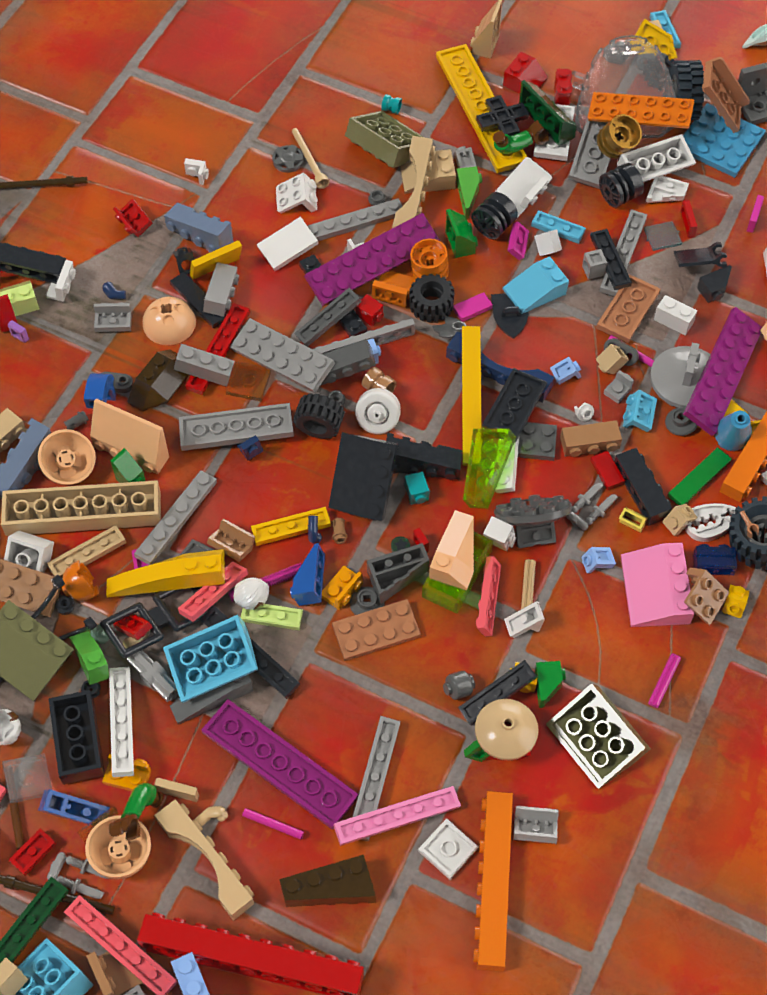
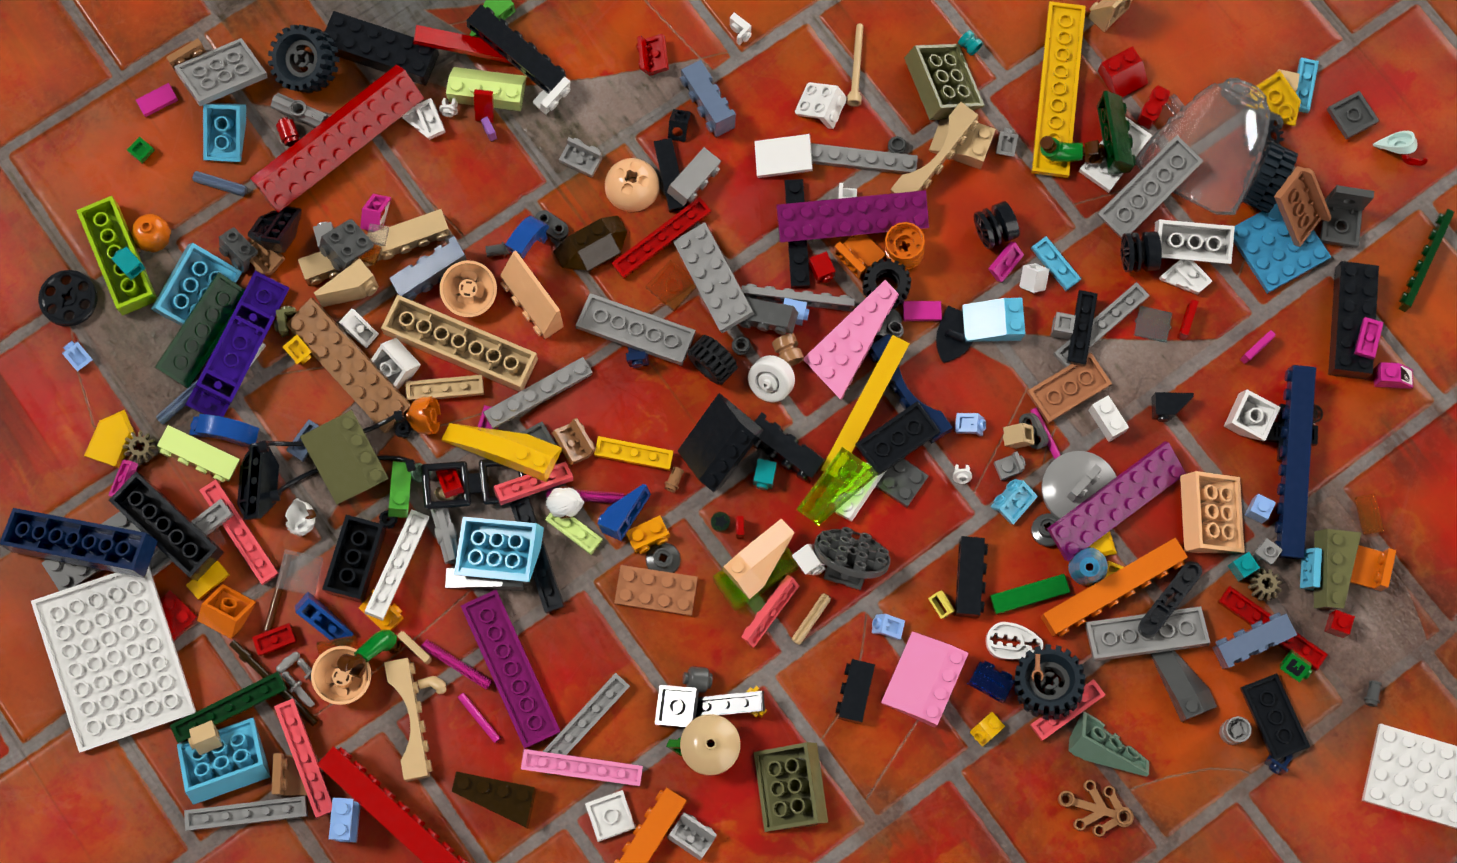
camera: 25 degrees right, 15 degrees up
dark blue arm [102,282,126,299] -> none
green slope [110,448,145,483] -> none
light grey brick [174,344,235,386] -> none
yellow tile [190,240,242,280] -> none
dark grey wheel [272,145,304,173] -> none
dark grey plate [294,288,362,347] -> none
dark blue arm [308,515,322,544] -> none
dark grey wedge [367,543,429,604] -> none
green slope [445,209,478,258] -> none
bright green slope [456,166,482,219] -> none
black plate [476,95,529,136] -> none
white bracket [495,157,552,217] -> none
white slope [504,601,545,638] -> none
green slope [534,661,566,708] -> none
medium nougat brick [560,420,622,457] -> none
light grey piece [566,483,618,530] -> none
orange bracket [588,92,694,129] -> none
red tile [590,451,625,490] -> none
pearl gold wheel [597,114,642,159] -> none
dark pink axle [648,654,681,708] -> none
tan bracket [662,504,698,536] -> none
black flag [674,242,727,268] -> none
medium nougat bracket [684,567,730,625] -> none
none -> dark pink axle [421,639,492,690]
none -> plate [655,685,699,728]
none -> bright pink wing [804,280,899,400]
none -> black brick [835,659,875,724]
none -> dark grey plate [1327,91,1379,140]

